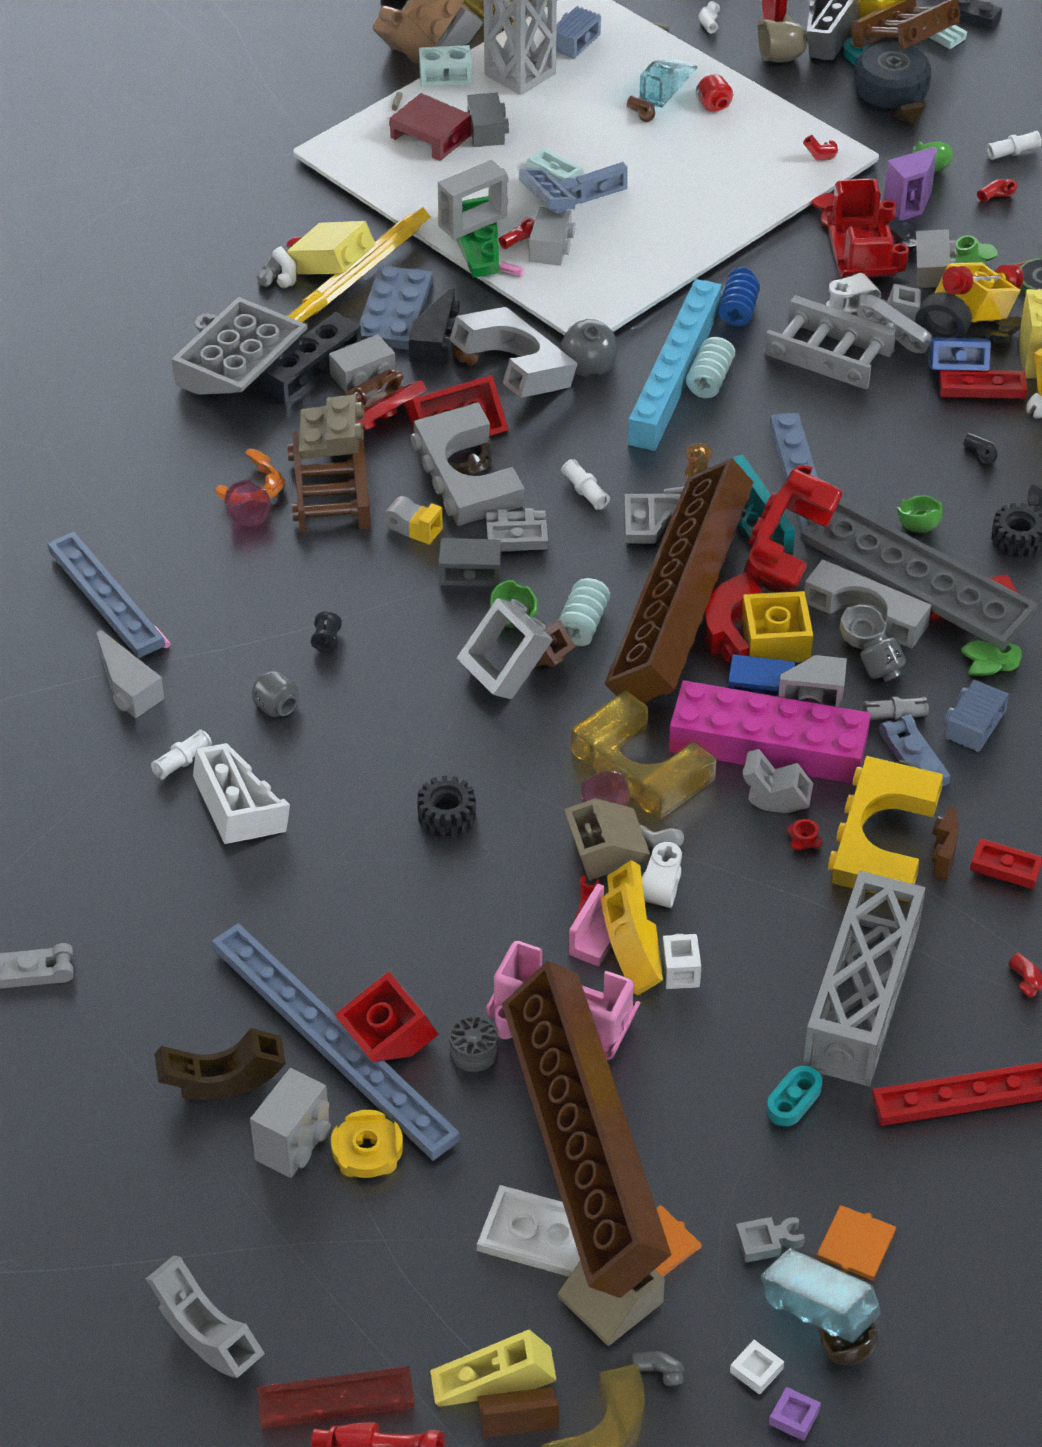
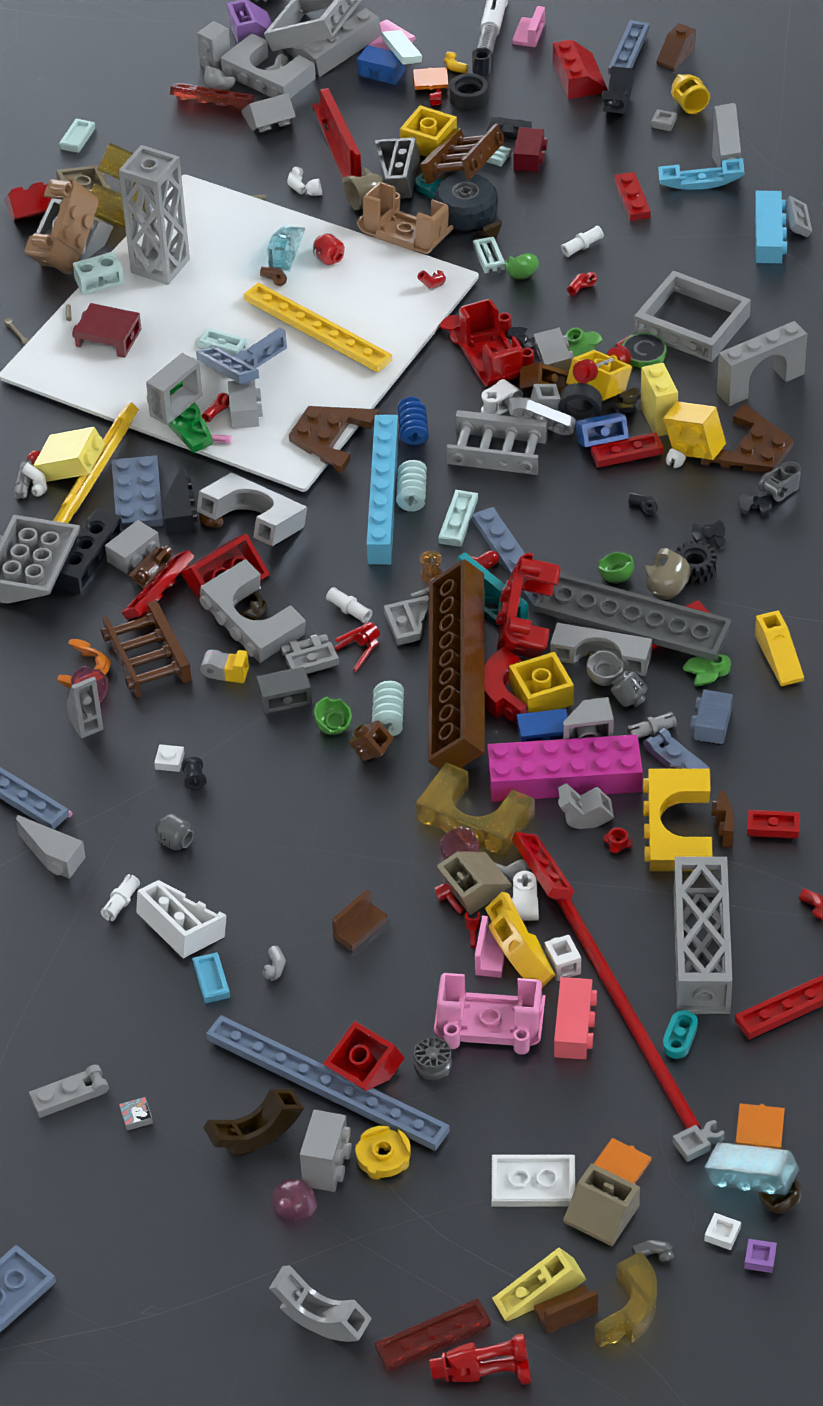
camera: 15 degrees left, 0 degrees up
dark tan plate [299,395,364,459] -> none
black tyre [417,776,476,837] -> none
light grey window [457,598,553,699] -> none
dark grey brick [467,92,509,147] -> none
reddish brown brick [502,961,672,1298] -> none
sand blue brick [556,6,601,58] -> none
dark grey cylinder [561,319,617,377] -> none
medium lavender slope [883,147,937,221] -> none
none -> dark tan hinge [4,318,29,346]
none -> light grey slope [66,677,103,739]
none -> tile [119,1097,153,1131]
none -> white plate [154,745,184,772]
none -> medium azure tile [192,952,230,1004]
none -> yellow plate [244,282,392,373]
none -> light grey arm [263,946,286,981]
none -> clear pink hair [272,1178,317,1221]
none -> reddish brown wing [289,406,379,473]
none -> white hinge [306,178,322,196]
none -> reddish brown panel [332,889,388,952]
none -> red plant [334,622,380,672]
none -> medium nougat container [357,182,453,254]
none -> red hand [435,884,464,915]
none -> light aqua tile [438,490,478,547]
none -> red arm [469,551,499,570]
none -> light aqua tile [473,237,505,273]
none -> red plate [511,831,575,900]
none -> dark red brick [513,127,548,172]
none -> reddish brown slope [519,362,569,395]
none -> coral brick [554,977,597,1060]
none -> red piece [556,898,701,1129]
none -> dark tan piece [645,548,691,601]

